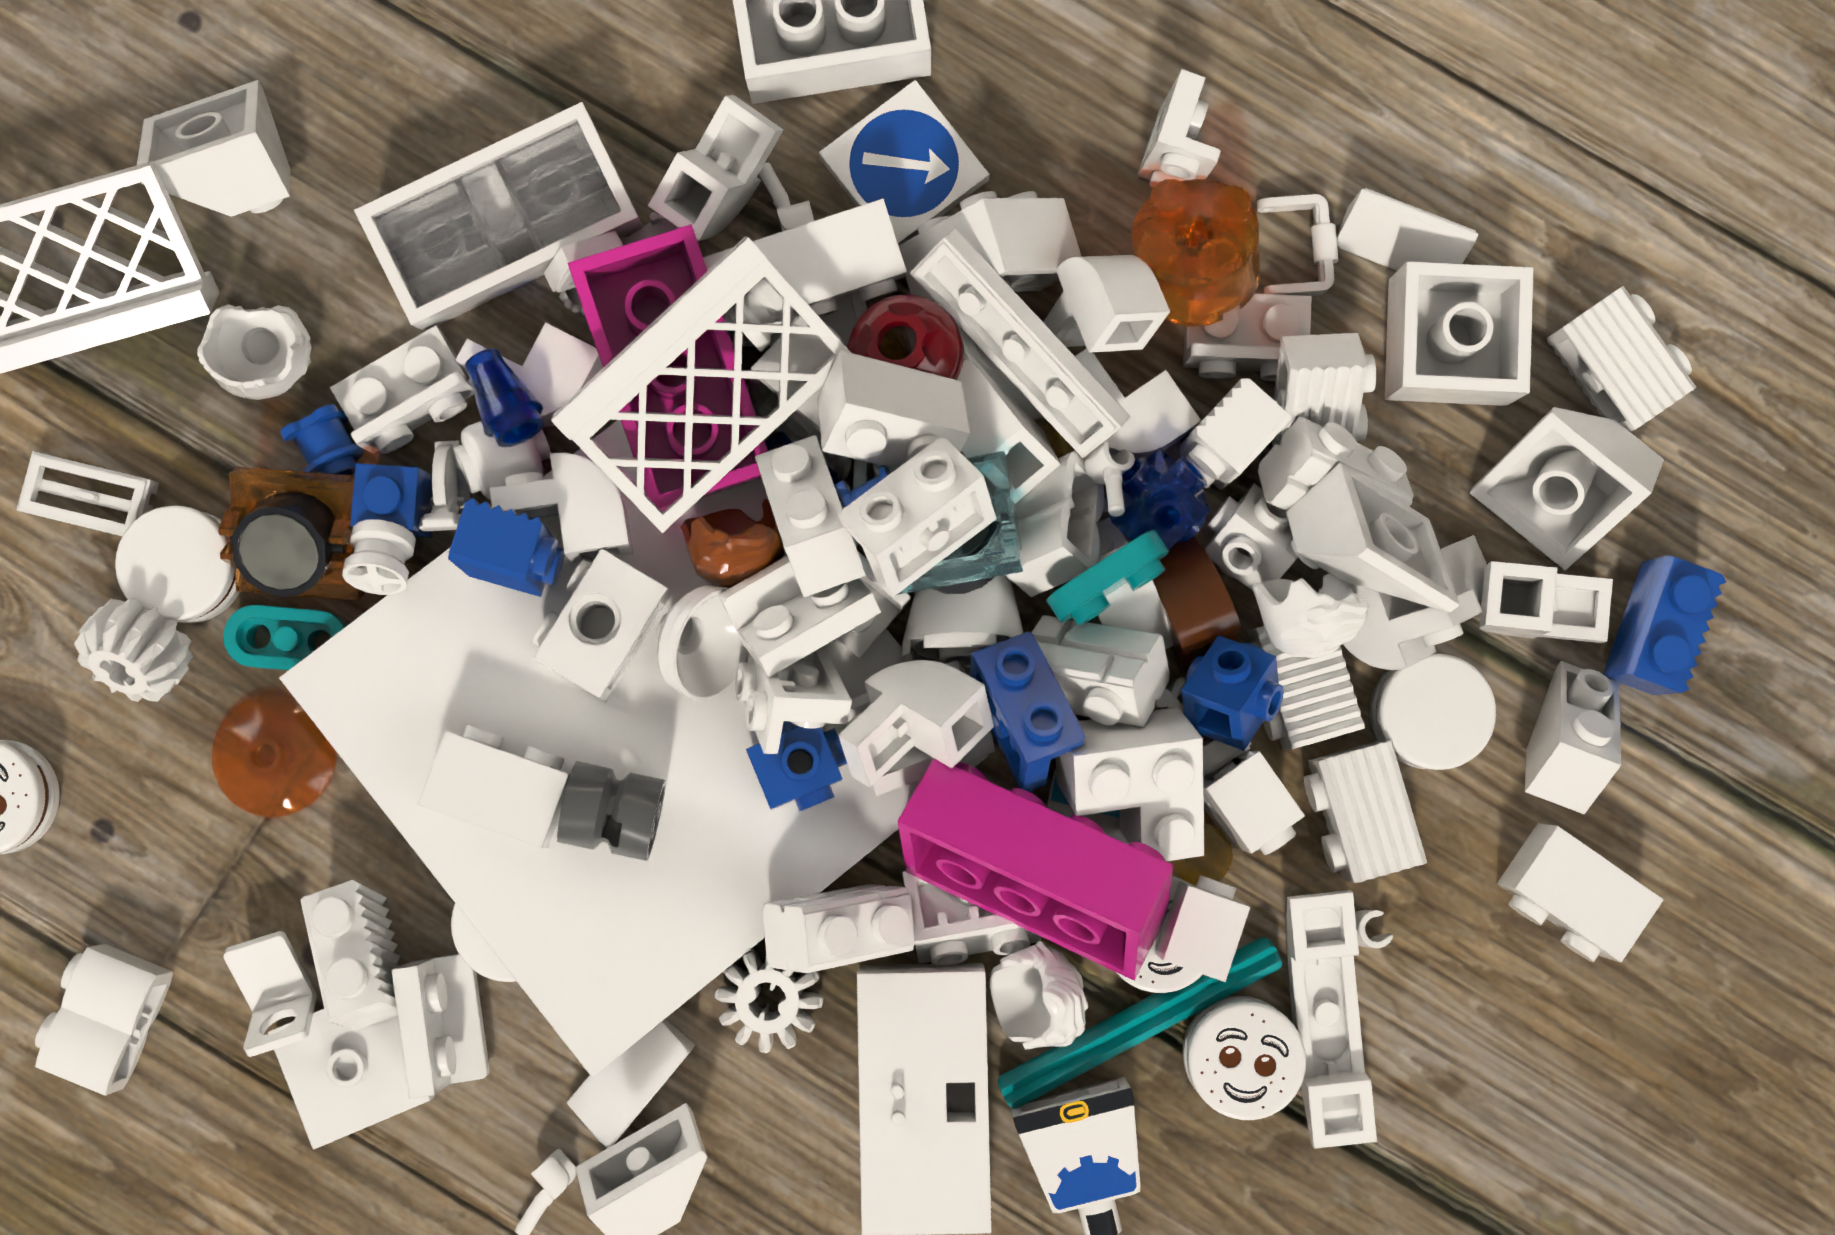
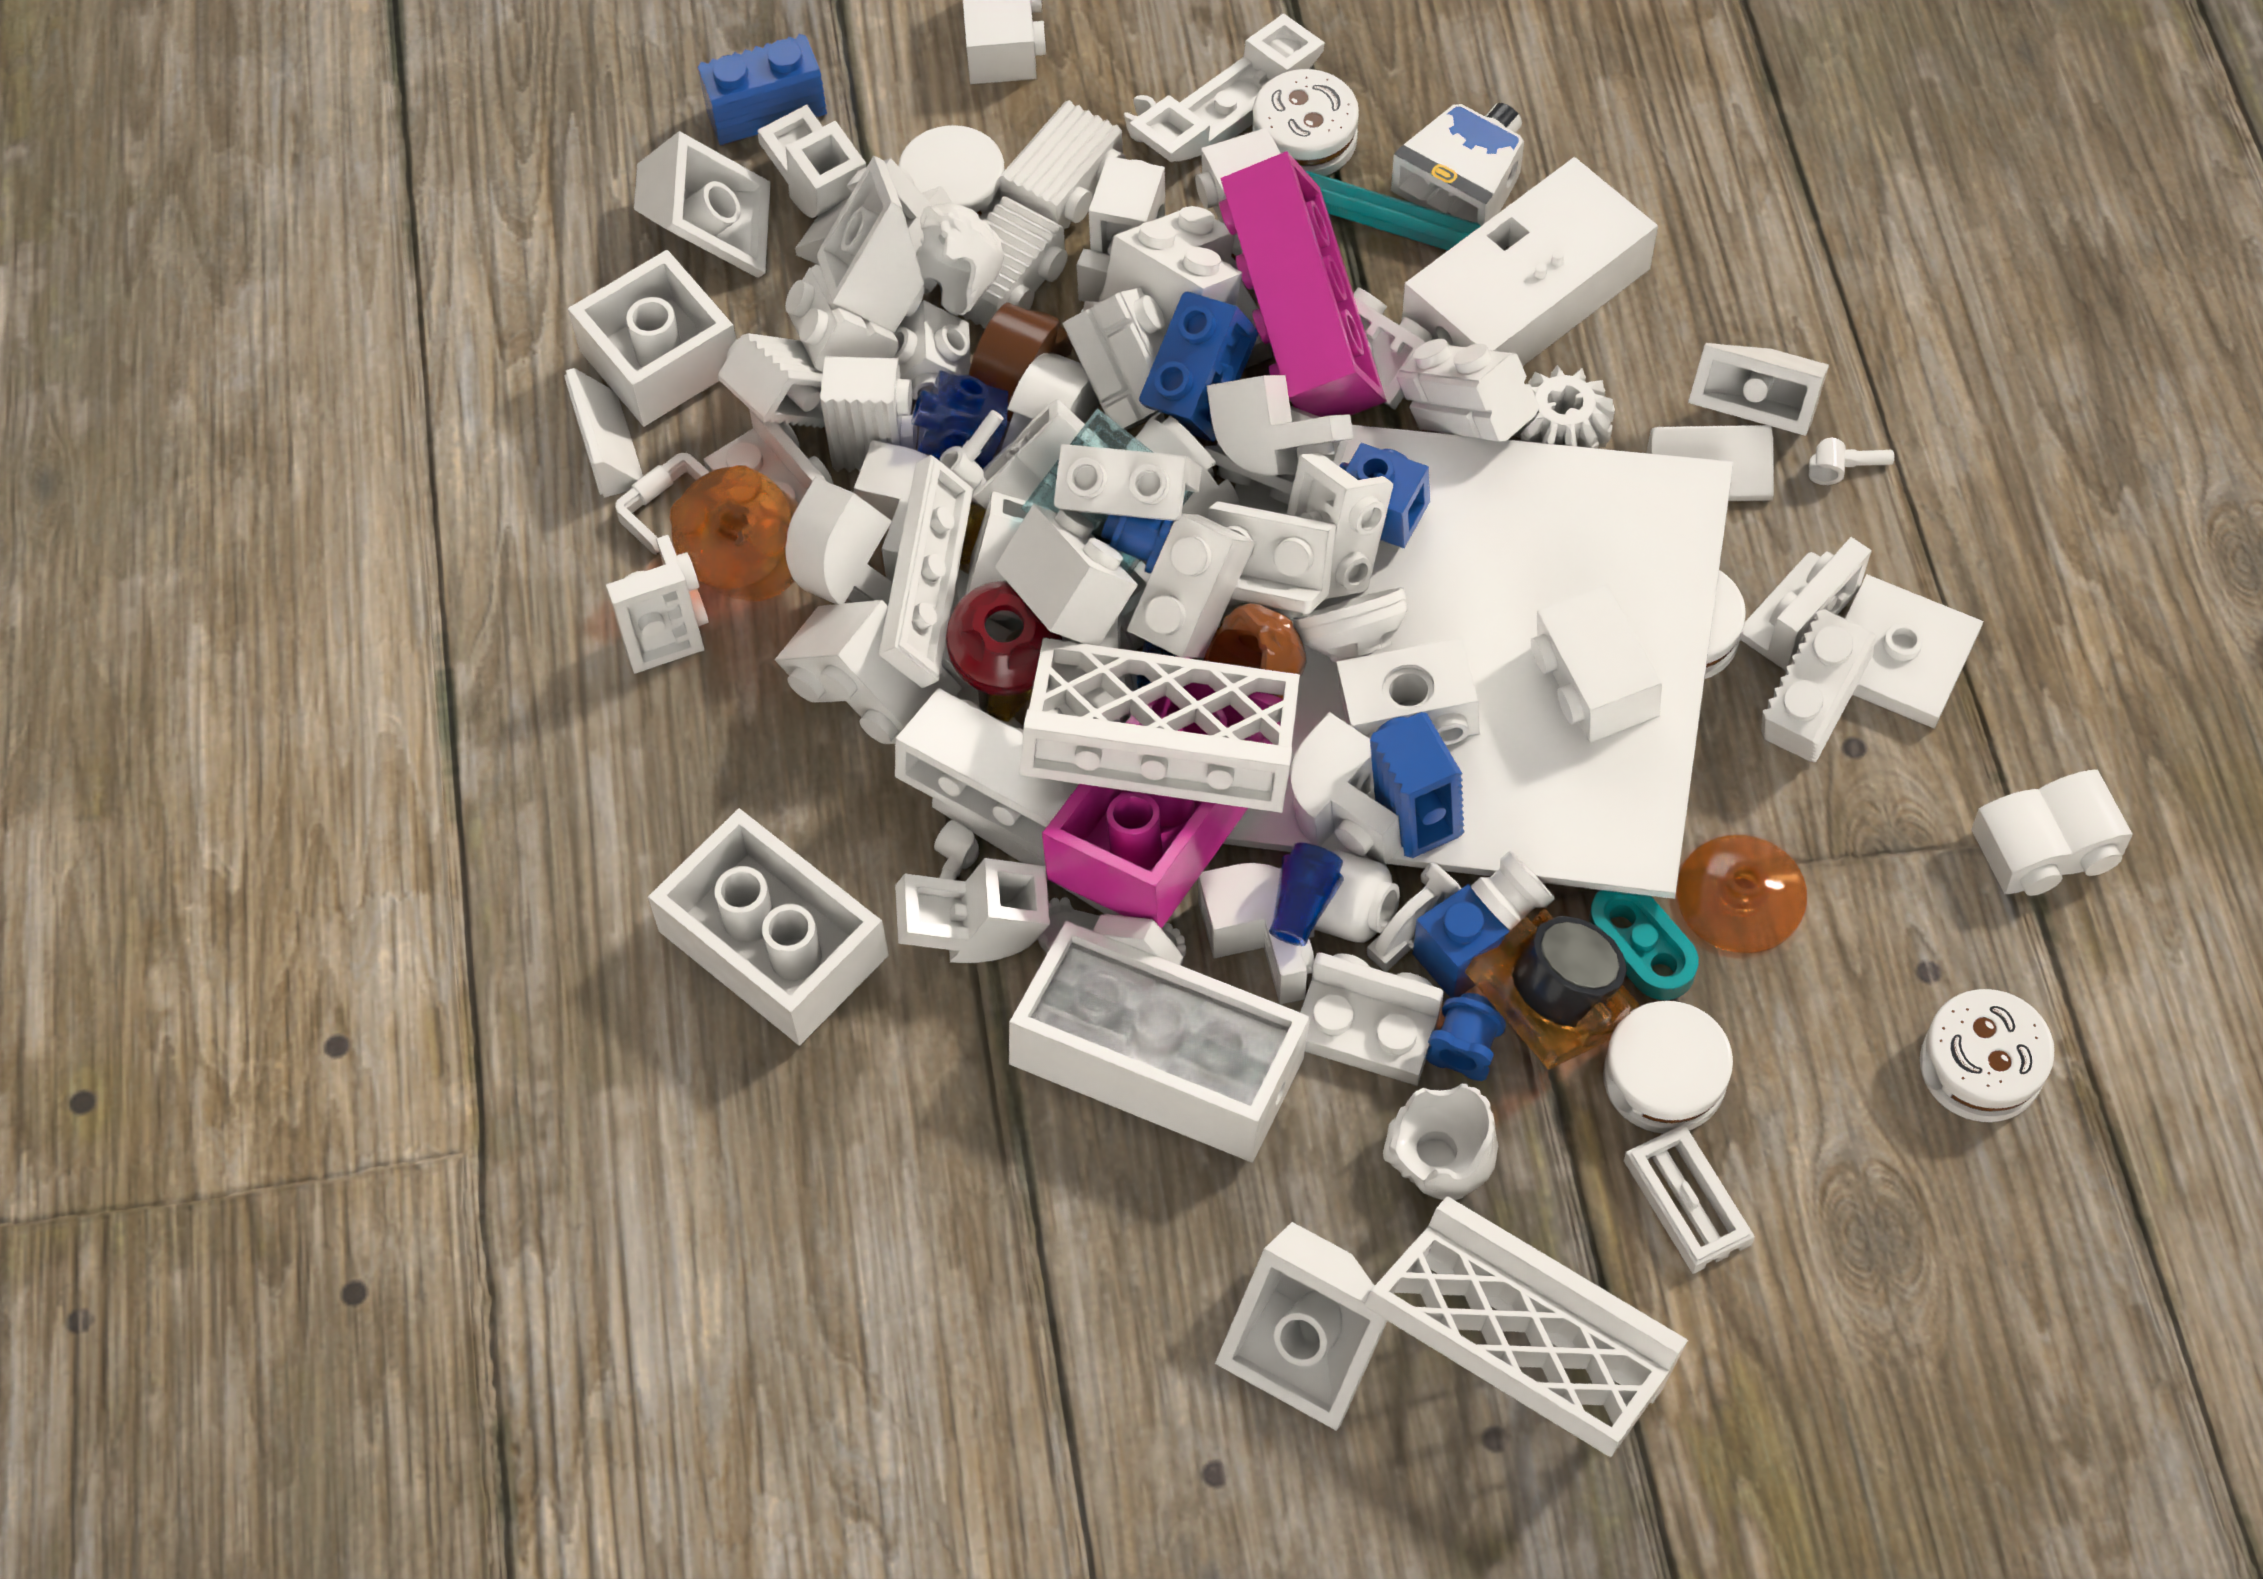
camera: 130 degrees left, 25 degrees down
white gear [74,598,193,702] -> none
white bracket [224,931,317,1057] -> none
dark grey wheel [557,761,666,861] -> none
tile [819,80,990,245] -> none
white hair [990,940,1089,1050] -> none
teal plate [1046,529,1169,626] -> none
blue brick [1181,635,1284,751] -> none
white slope [1525,661,1621,814] -> none
white brick [1547,286,1696,432] -> none

